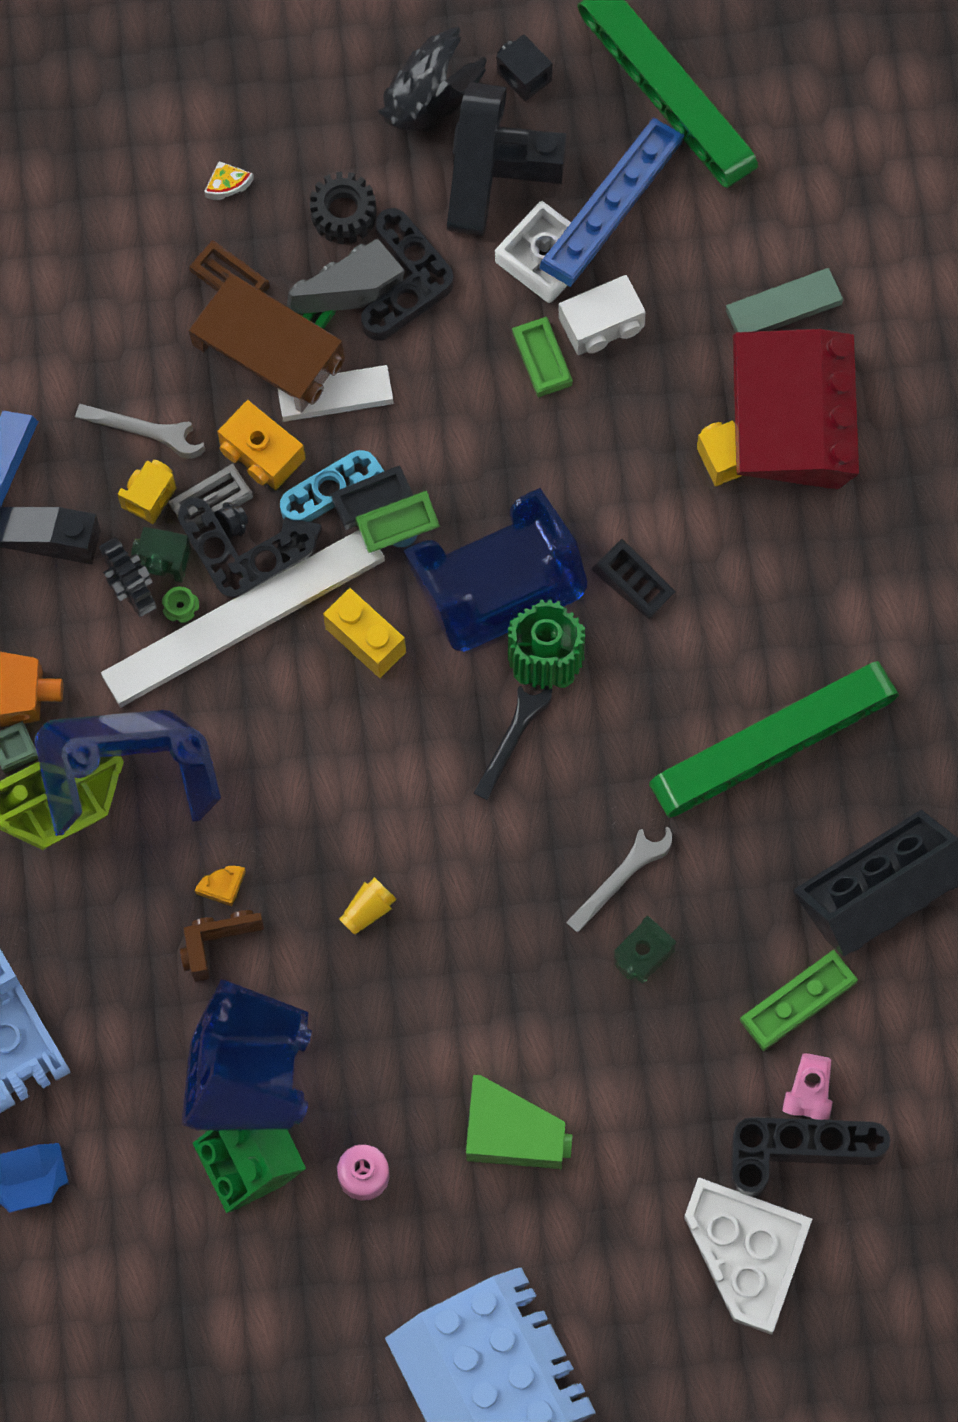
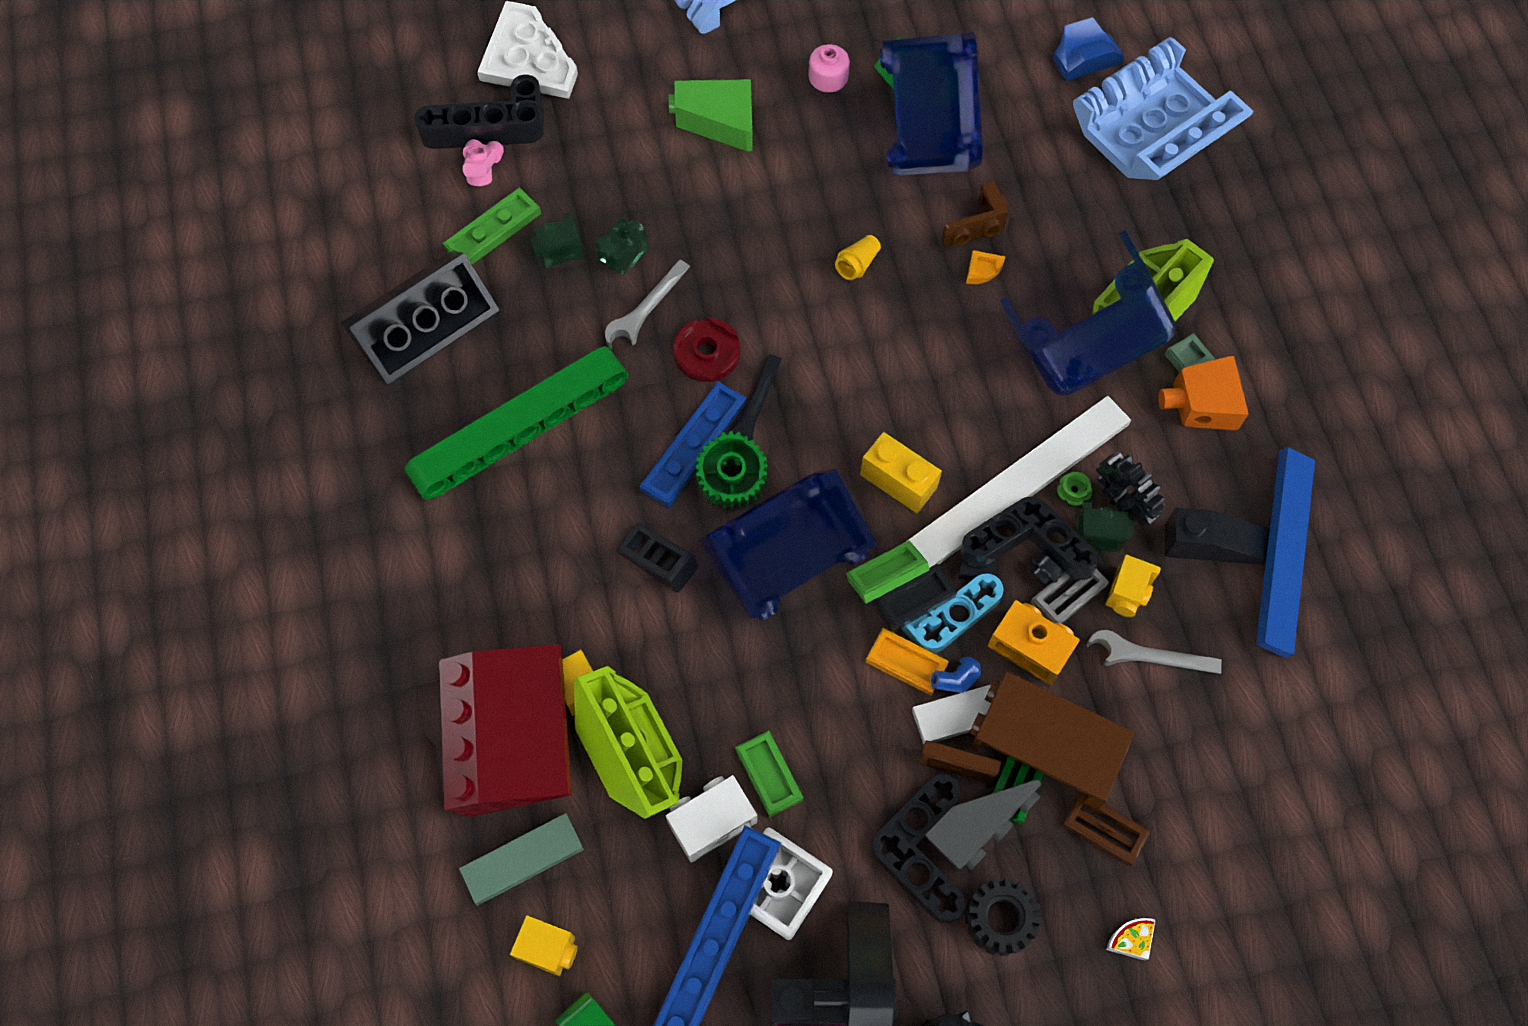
camera: 170 degrees right, 5 degrees down
none -> yellow brick [510,915,578,976]
none -> clear green brick [530,212,584,268]
none -> lime wedge [574,666,683,819]
none -> blue tile [640,381,746,509]
none -> dark red tile [674,318,740,382]
none -> light orange tile [865,628,949,696]
none -> reddish brown tile [919,740,1001,784]
none -> blue arm [930,657,981,693]

